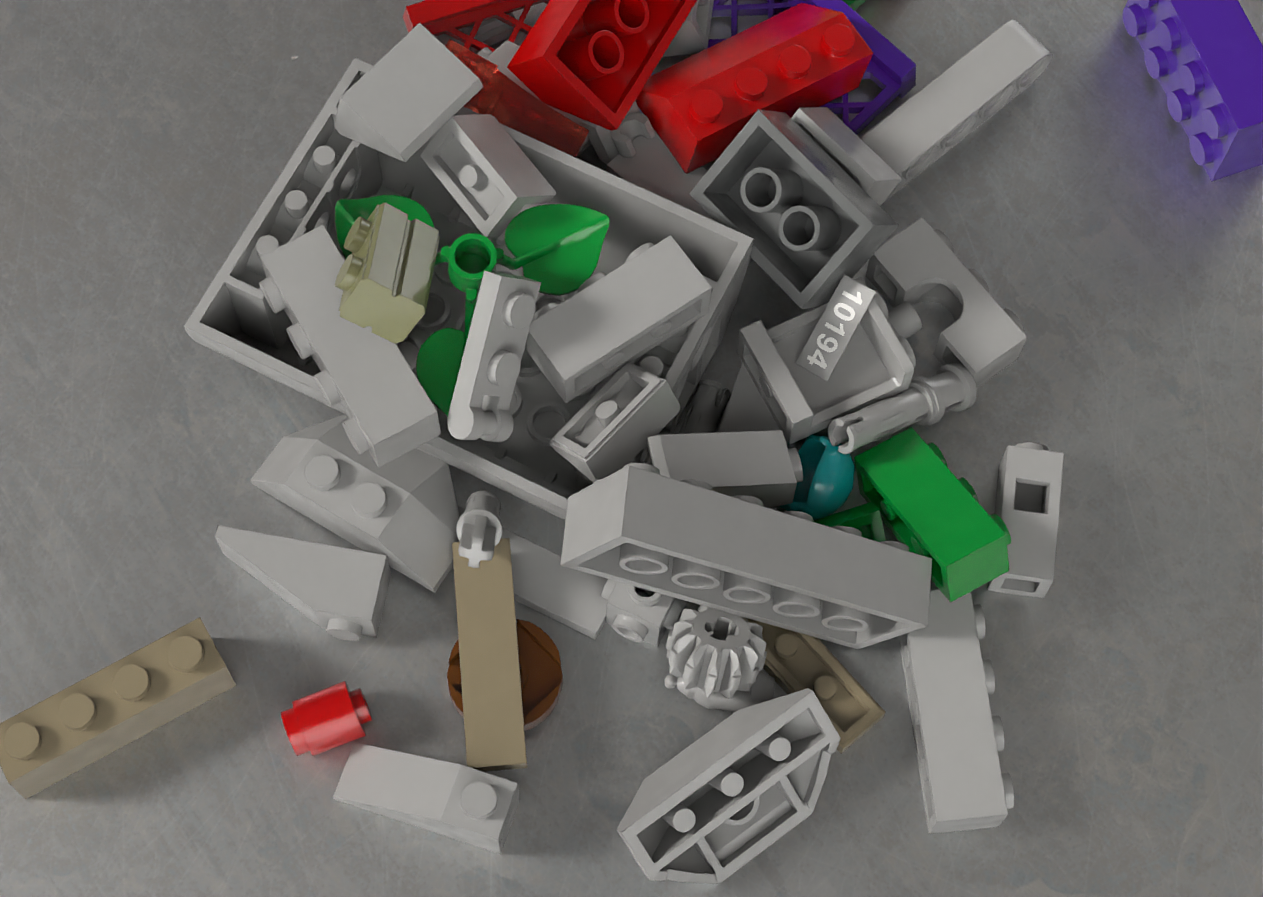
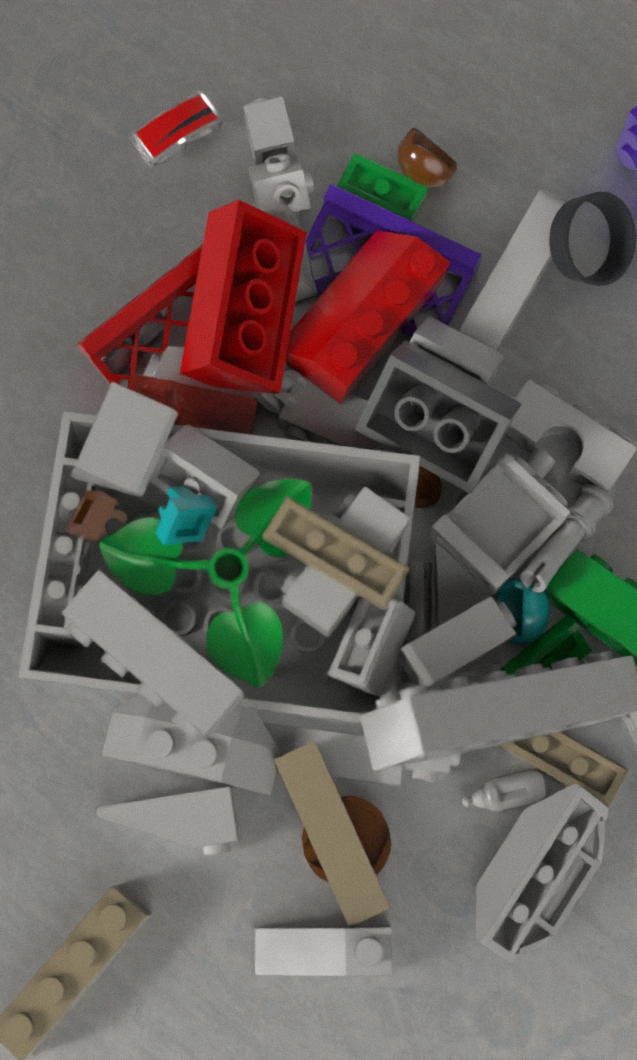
camera: 15 degrees left, 10 degrees up
red brick [281,681,373,756] -> none
olive brick [335,203,440,344] -> none
light grey plate [447,270,541,442] -> none
light grey axle [456,491,503,568] -> none
light grey gear [666,605,767,699] -> none
light grey sticker [795,274,876,381] -> none
none -> reddish brown tile [66,490,128,542]
none -> teal tile [155,486,217,545]
none -> dark tan tile [263,496,410,611]
none -> reddish brown tile [414,466,442,511]
none -> black tyre [549,192,636,286]

